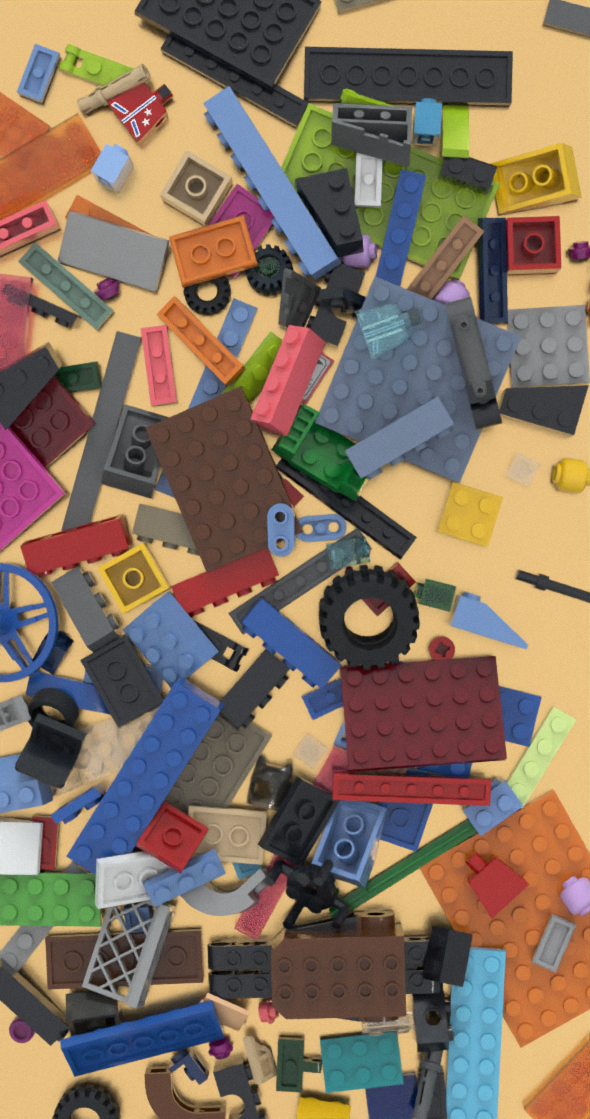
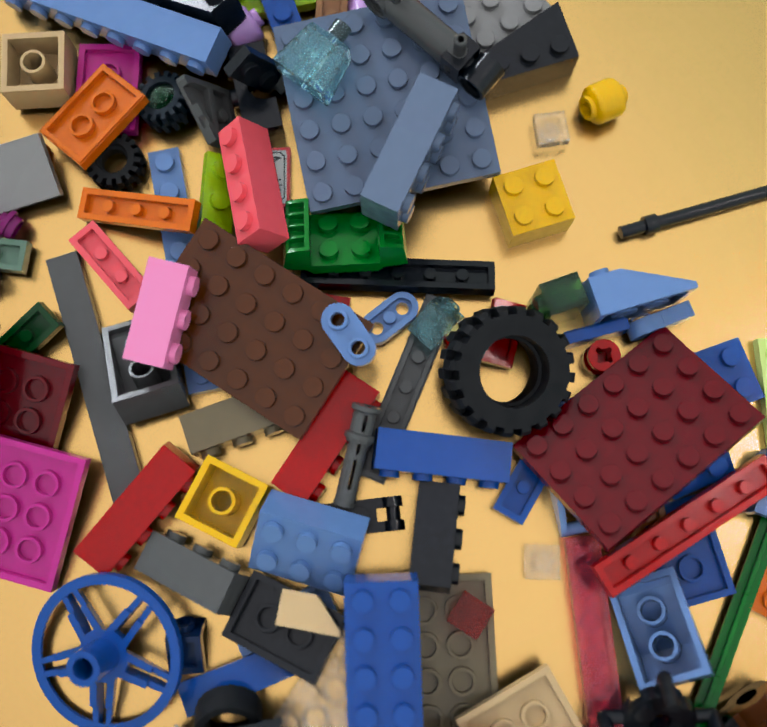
camera: 30 degrees left, 10 degrees down
clear smoke piece [246,756,293,811] -> none
black plate [258,776,340,865] -> none
none -> bright pink brick [122,256,200,371]
none -> tan tile [275,588,343,638]
none -> dark grey pin [333,402,382,508]
none -> clear red tile [446,590,495,641]
none -> blue tile [563,317,630,350]
none -> medium blue piece [627,300,695,342]

